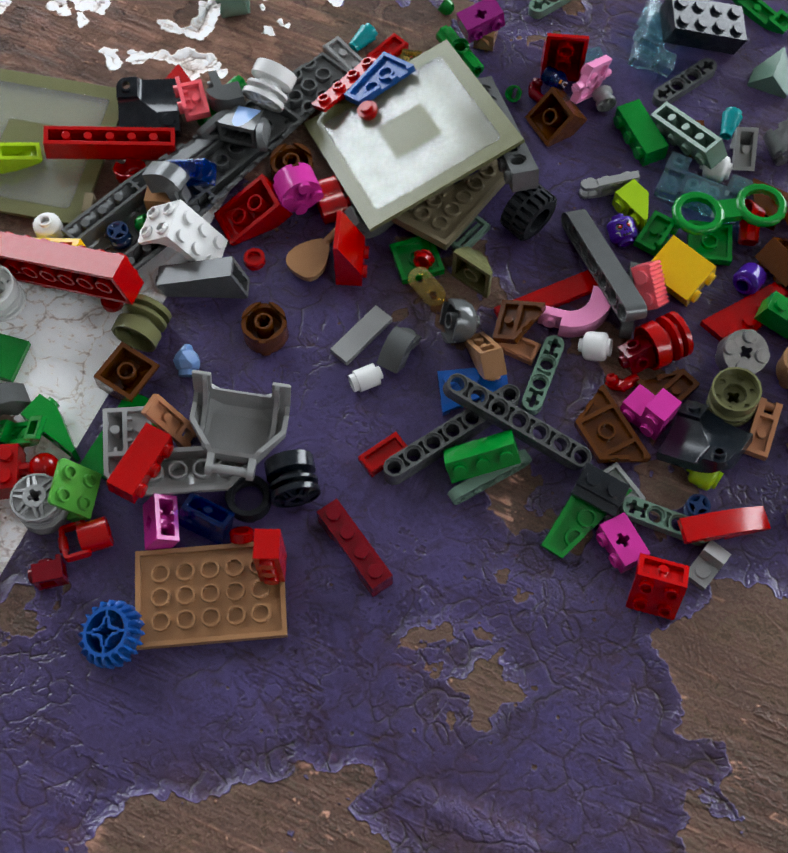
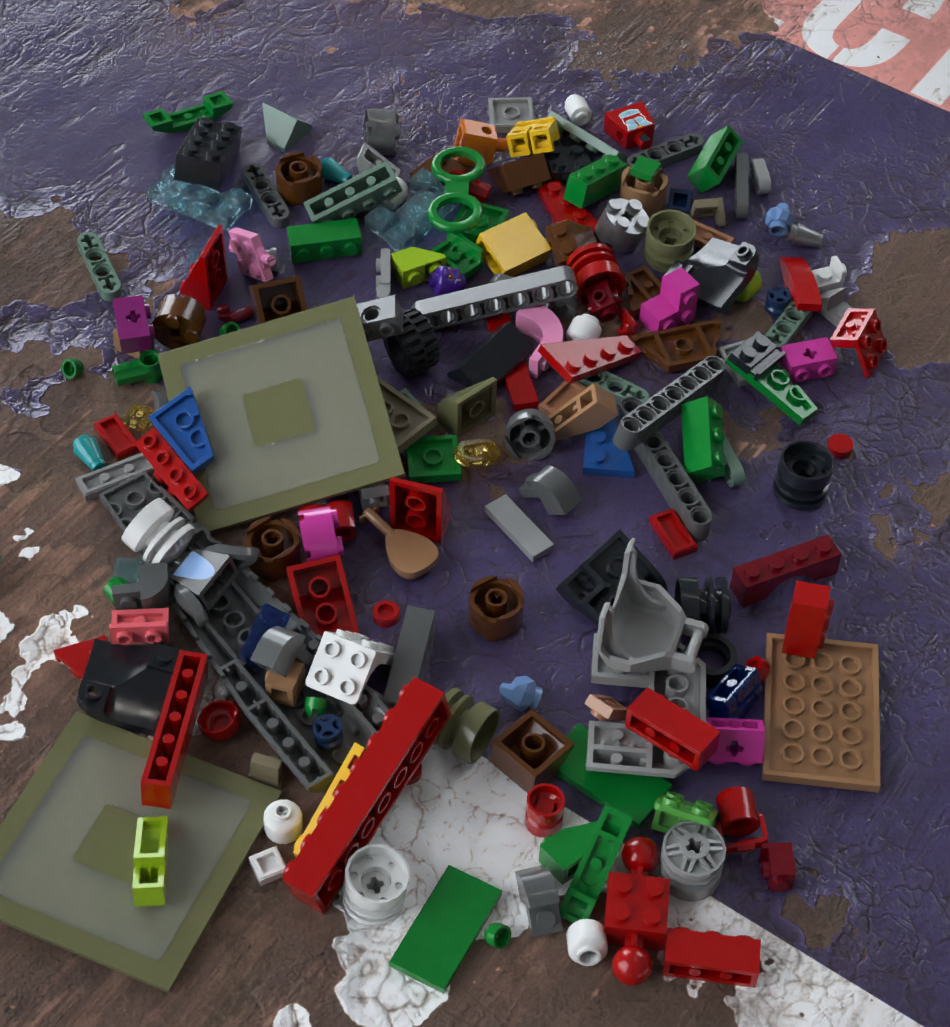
camera: 80 degrees left, 15 degrees down
blue gear [78,599,145,669] -> none
white brick [348,363,384,392] -> none
plate [357,100,378,121] -> none
red plate [413,249,435,270] -> none
reddish brown wing [492,299,546,344] -> none
clear blue animal [541,66,569,90] -> none
coral brick [630,260,670,311] -> none
dark purple head [732,262,766,295] -> none
none -> reddish brown brick [152,294,207,350]
none -> white tile [249,846,286,886]
none -> reddish brown brick [275,152,323,206]
none -> black slope [447,321,534,388]
none -> red wheel [525,783,565,838]
none -> wing [538,335,642,384]
none -> reddish brown slope [545,220,597,267]
none -> black slope [556,529,668,627]
none -> black wheel [772,441,835,510]
none -> white bracket [812,256,847,293]
none -> red tile [827,434,854,459]

